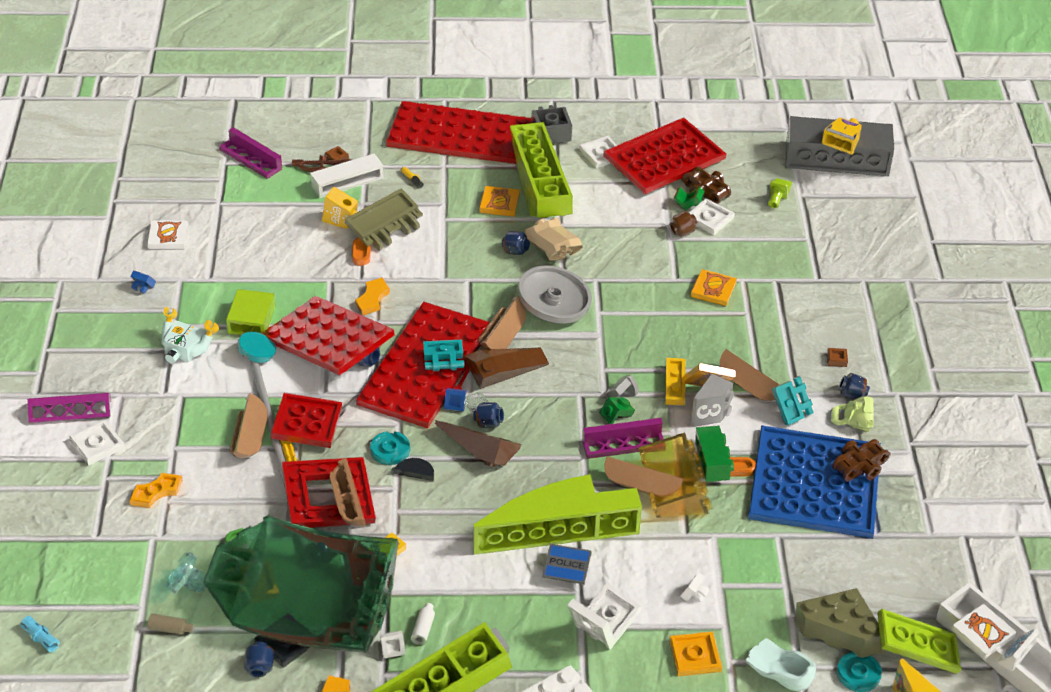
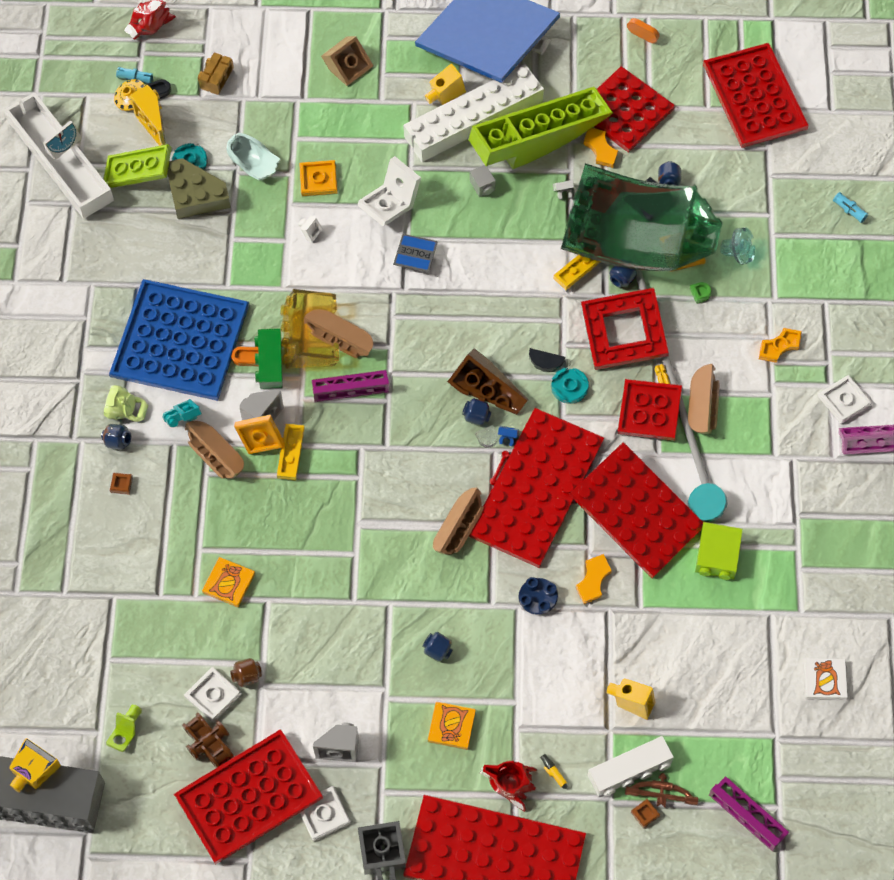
camera: 175 degrees left, 20 degrees up
blue tile [130,270,156,294] -> none
dark tan cylinder [148,614,194,635] -> none
light aqua torso [161,307,219,364] -> none
medium nougat brick [330,458,366,527] -> none
olive hinge [345,188,423,251] -> none
orange tile [352,238,371,266] -> none
white cylinder [411,603,435,645] -> none
teal plate [423,340,464,372] -> none
reddish brown wedge [464,347,549,389] -> none
lime slope [473,474,642,555] -> none
lime slope [510,122,573,218] -> none
light grey dish [517,266,592,323] -> none
tan brick [525,217,583,261] -> none
green bracket [599,397,635,424] -> none
light grey tile [606,374,639,397] -> none
green bracket [674,187,704,210] -> none
reddish brown axle [832,439,891,481] -> none
white tile [952,604,1017,659] -> none
none -> light grey slope [313,723,359,762]
none -> red piece [480,761,537,812]
none -> dark blue dish [518,577,558,615]

